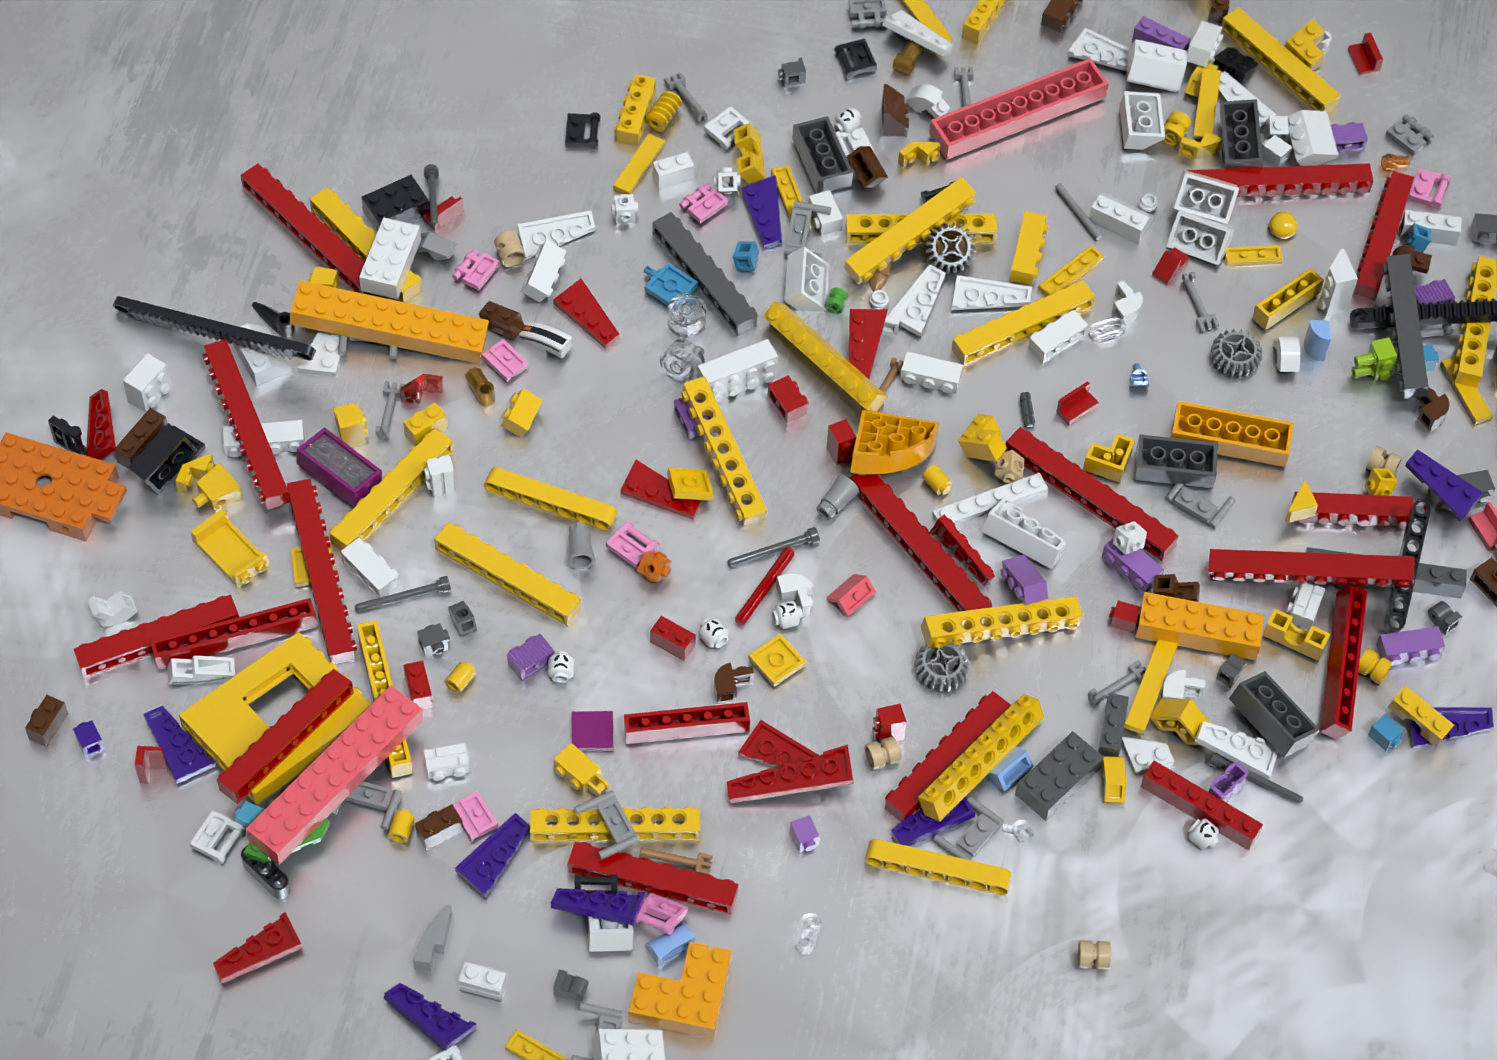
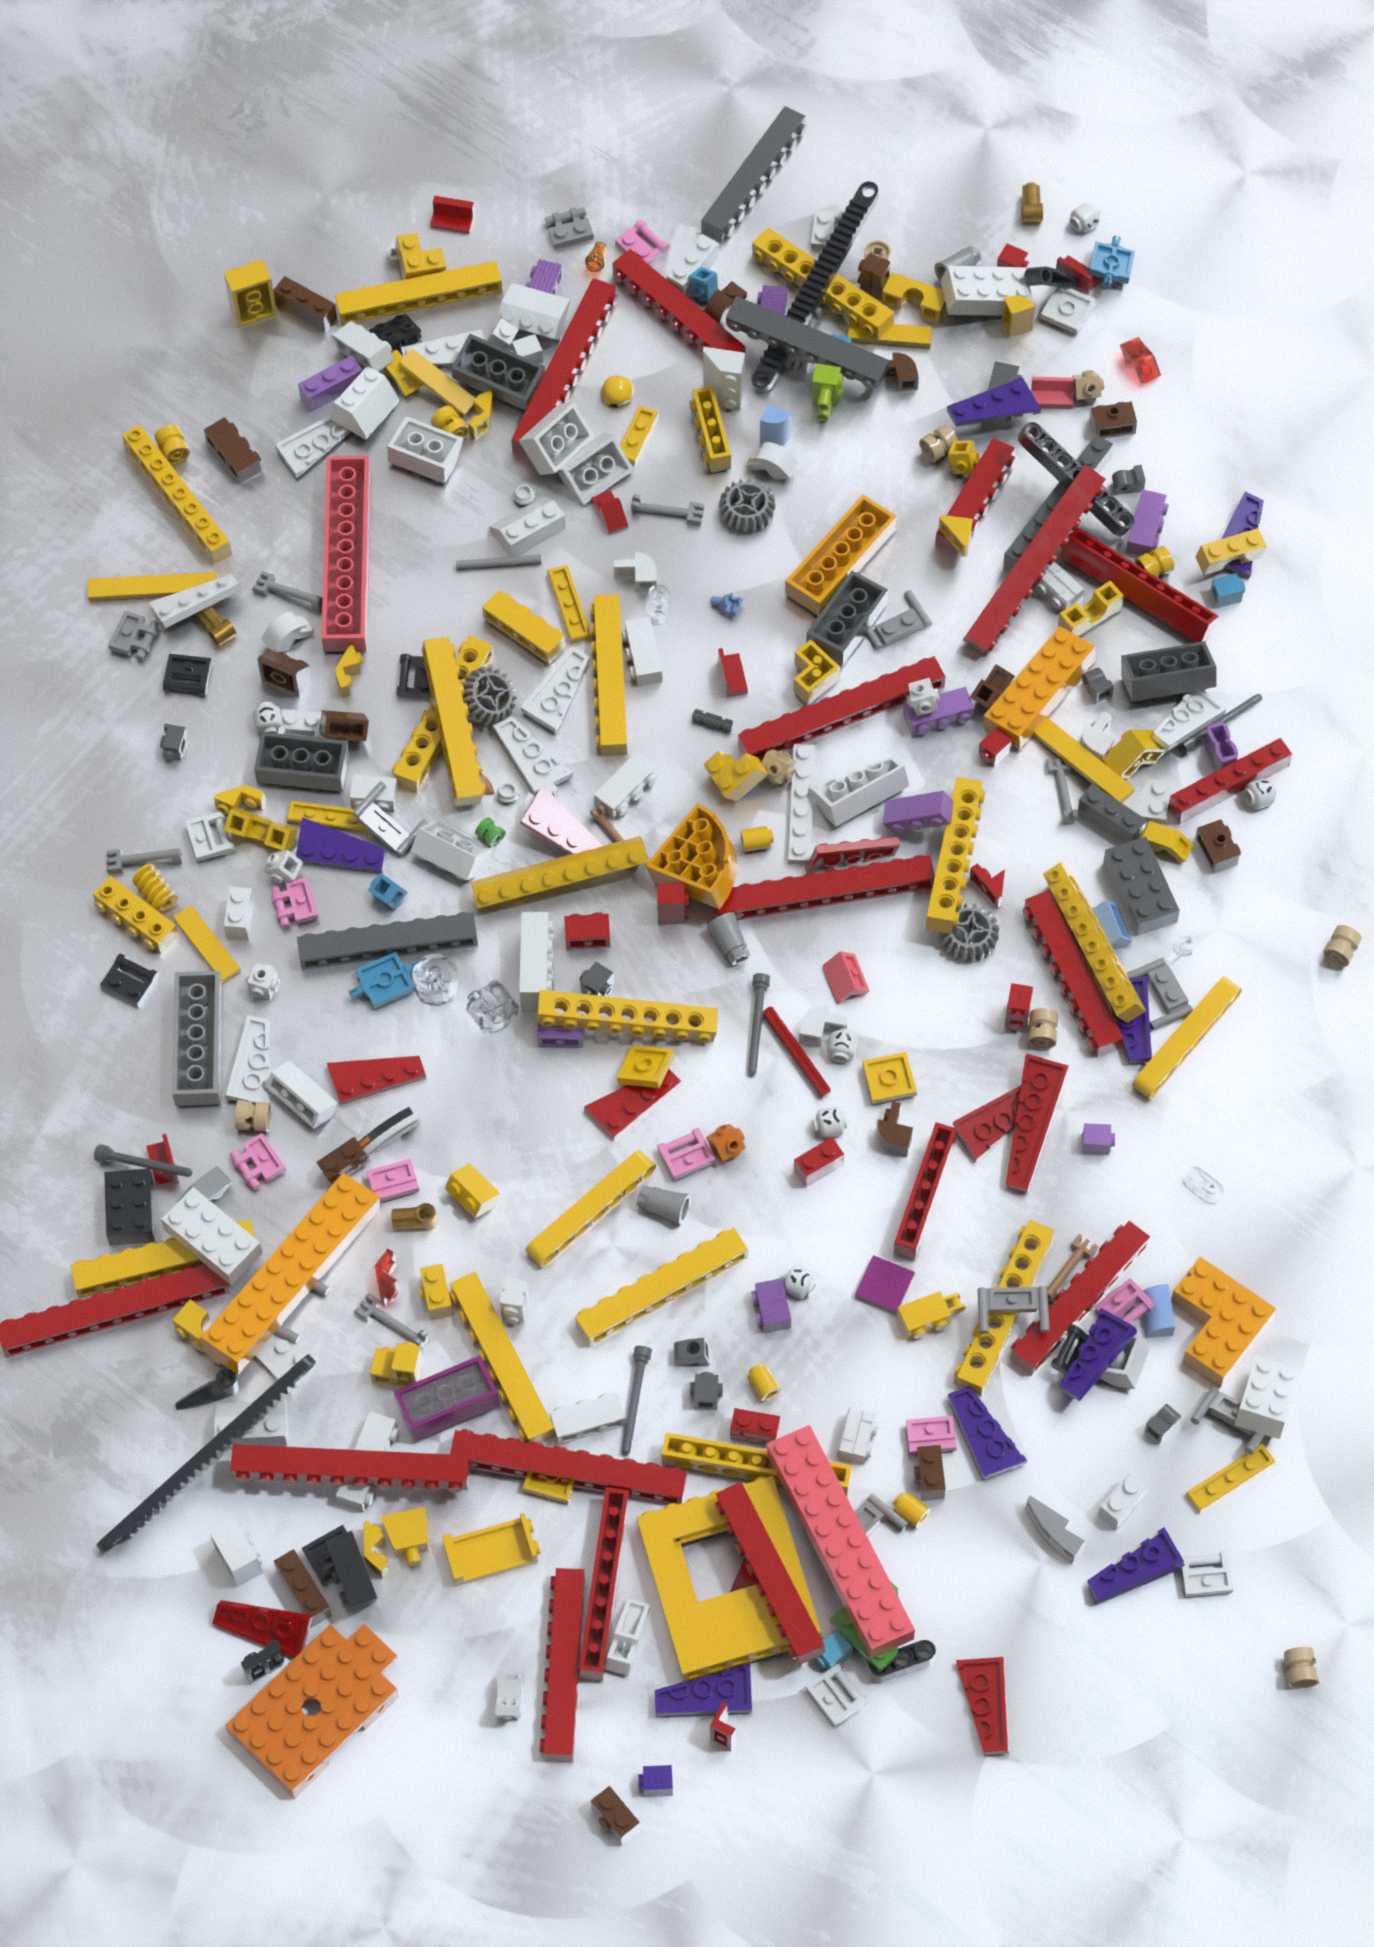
camera: 60 degrees left, 5 degrees up
none -> light grey brick [172,971,222,1106]
none -> yellow slope [214,785,266,814]
none -> dark grey brick [579,961,614,996]
none -> red slope [969,863,1005,909]
none -> reddish brown brick [1195,819,1241,874]

